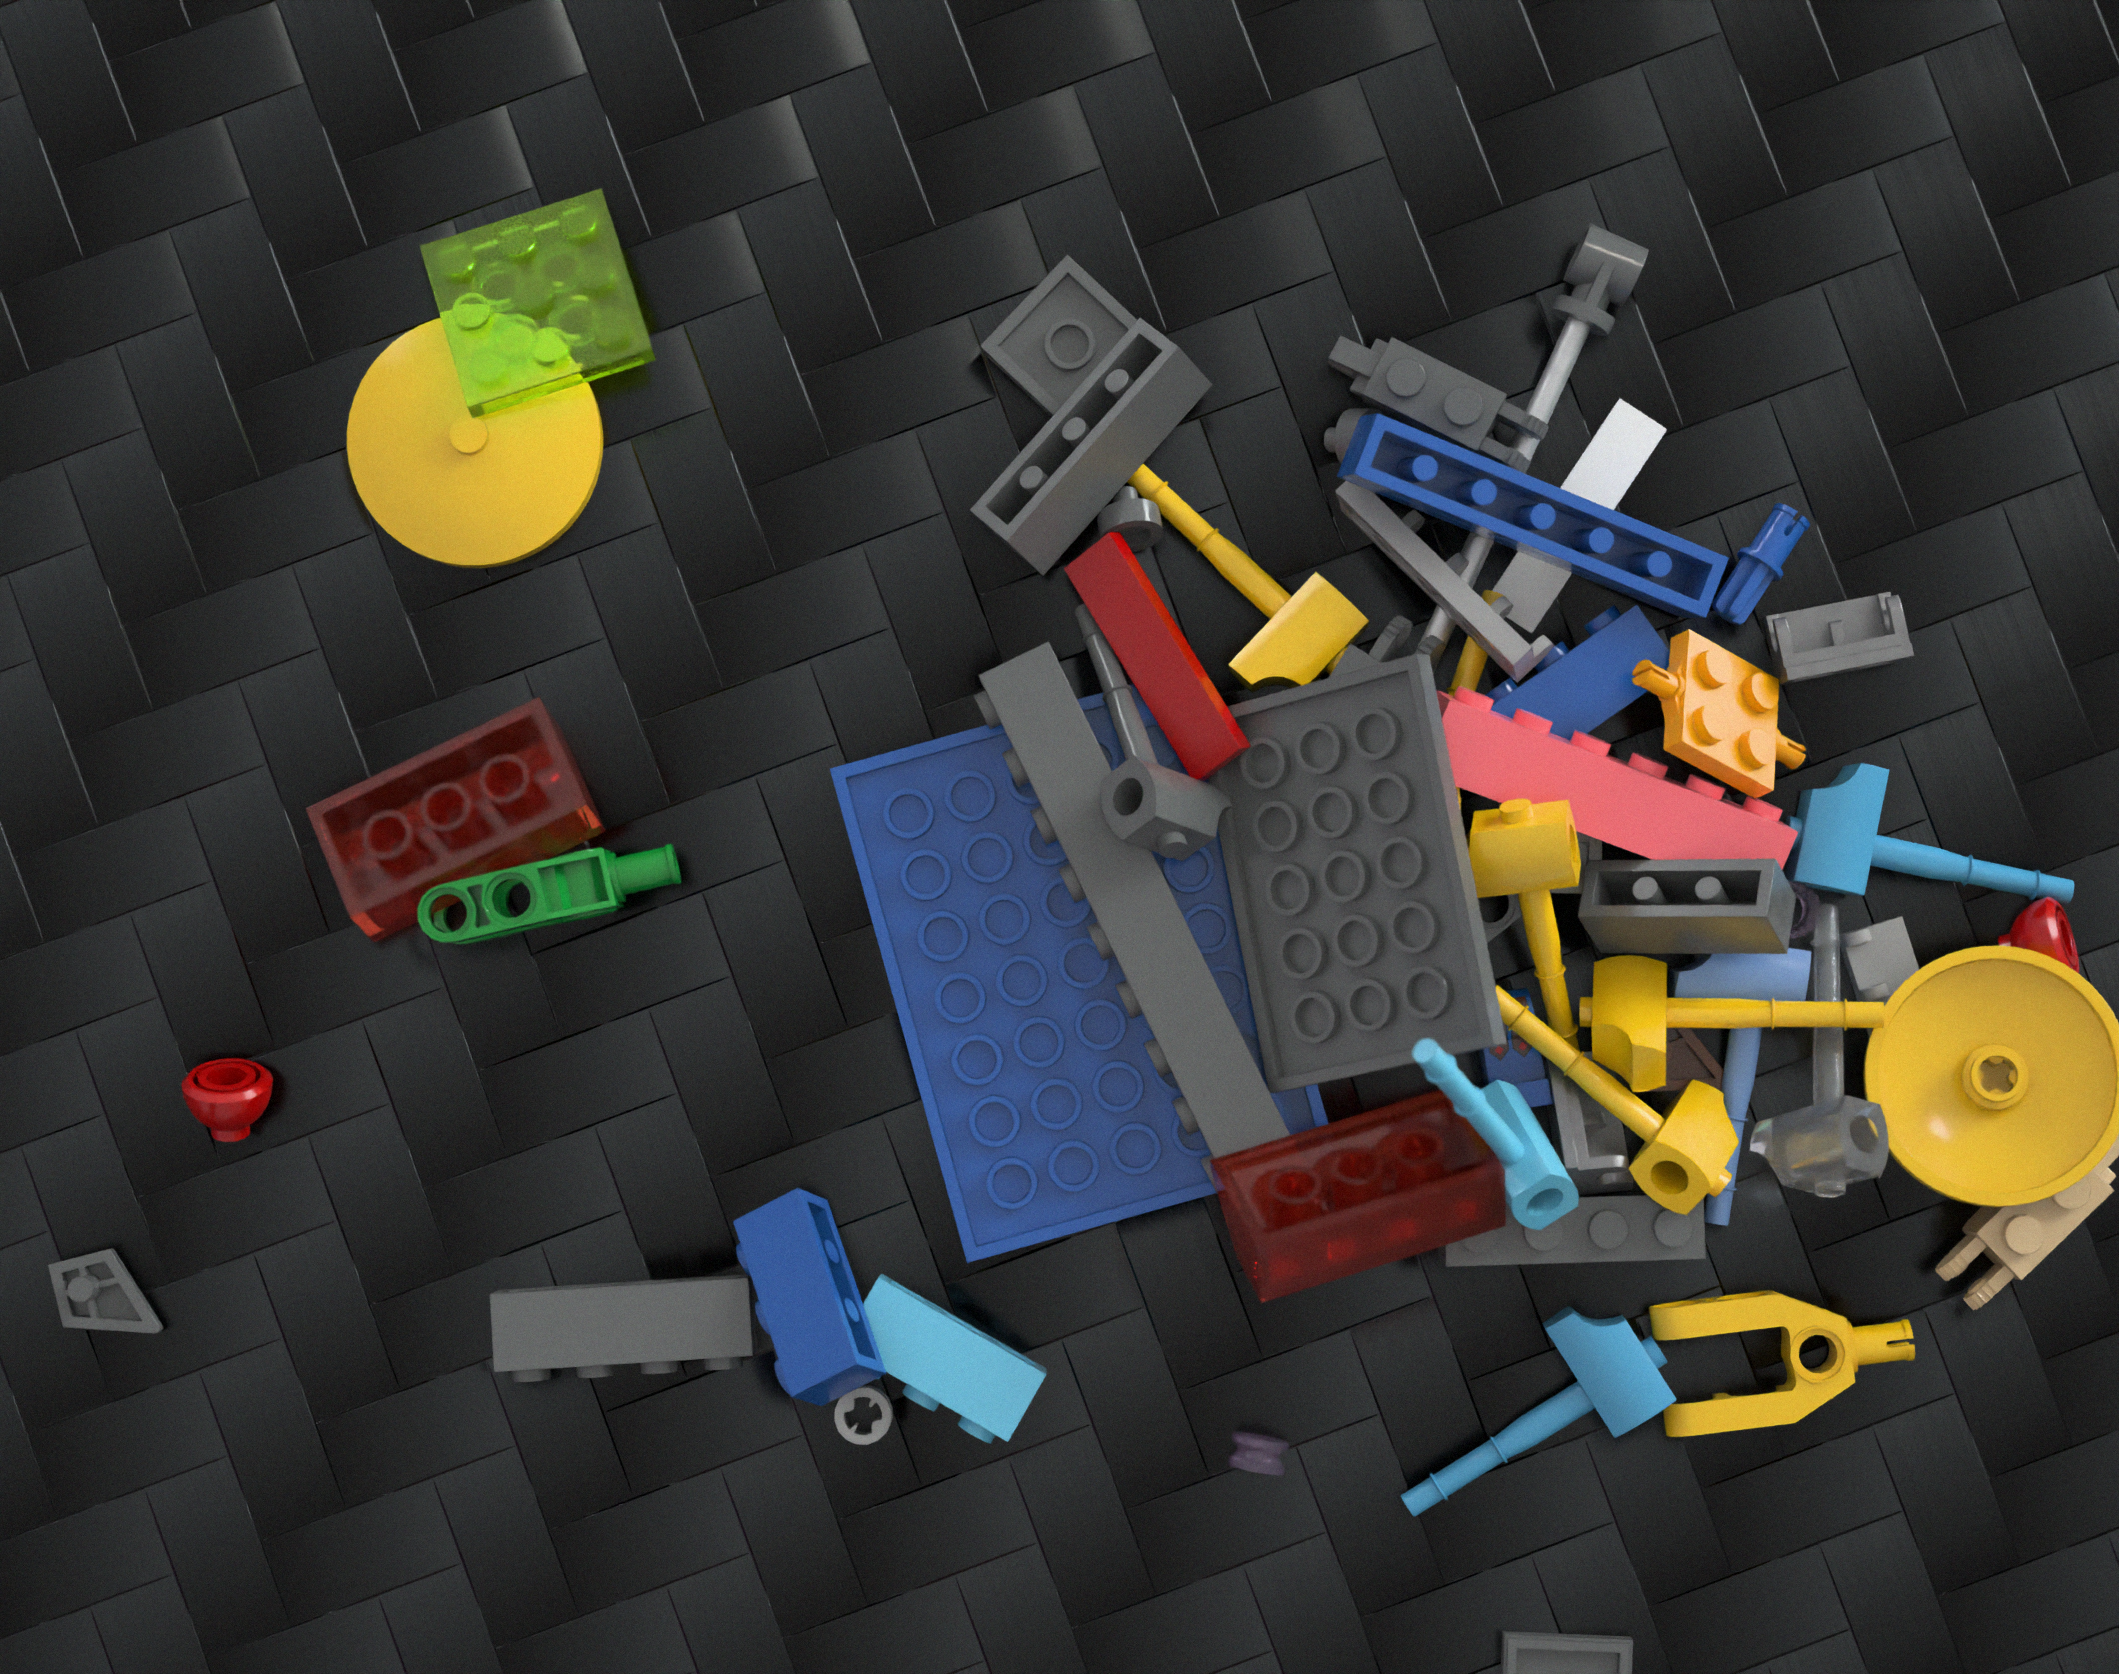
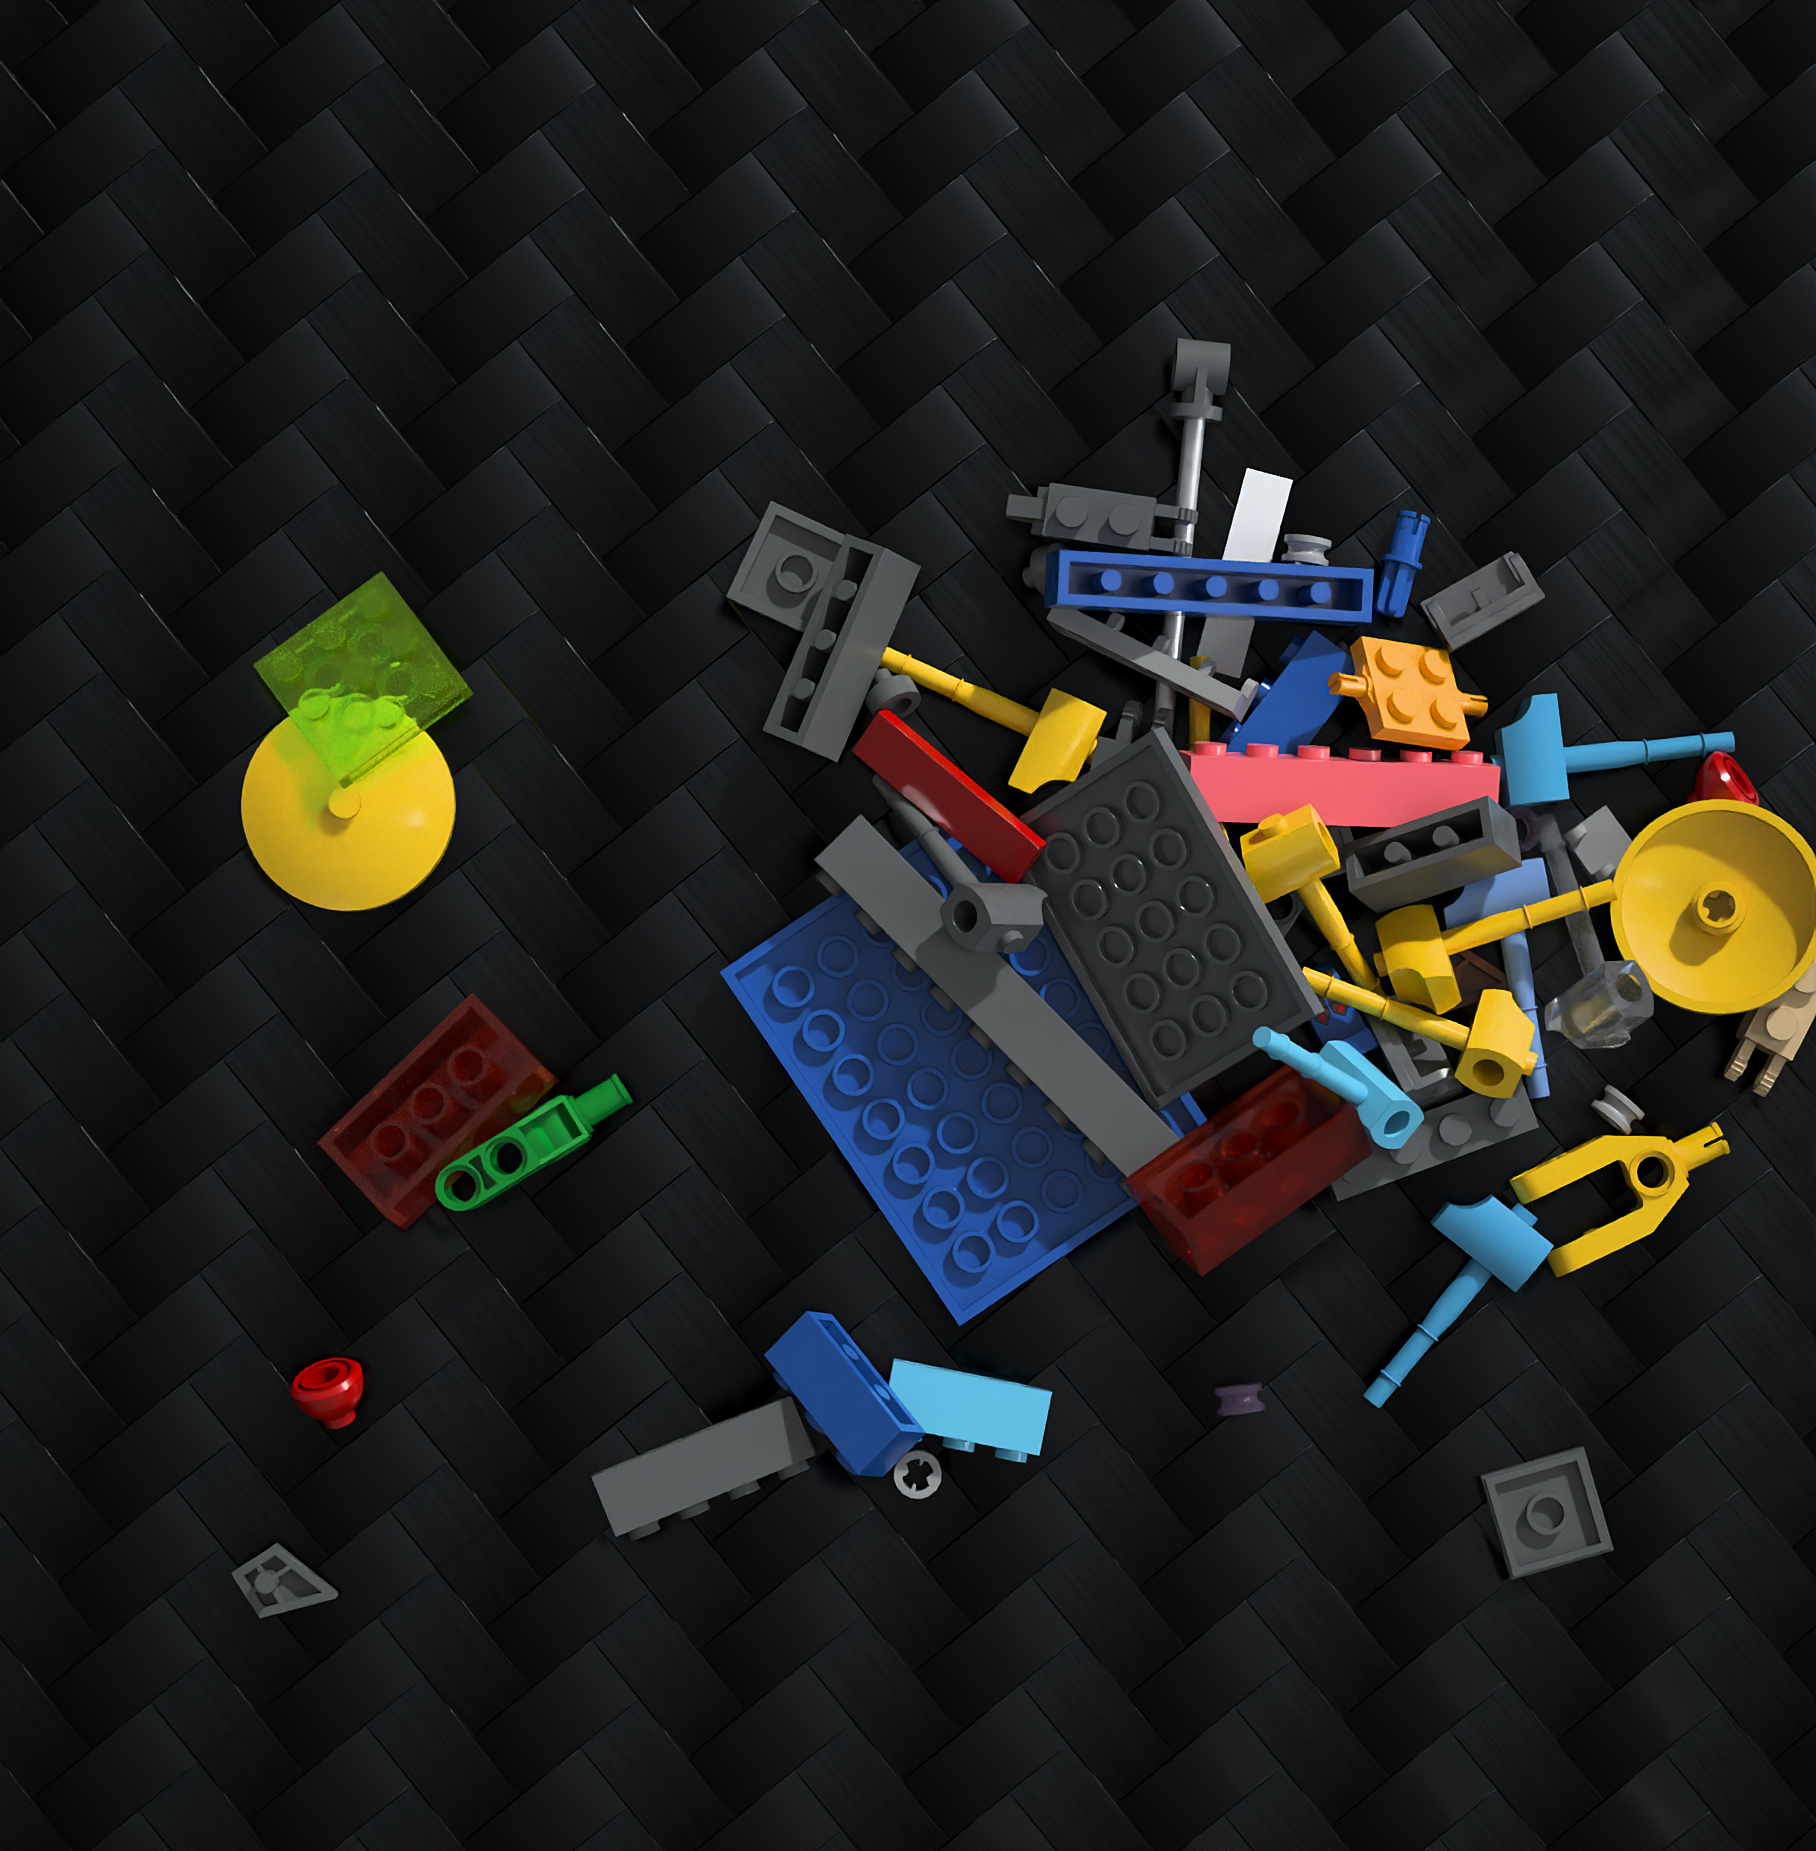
camera: 25 degrees left, 0 degrees up
none -> light grey bush [1281,534,1332,566]
none -> light grey bush [1591,1084,1645,1136]

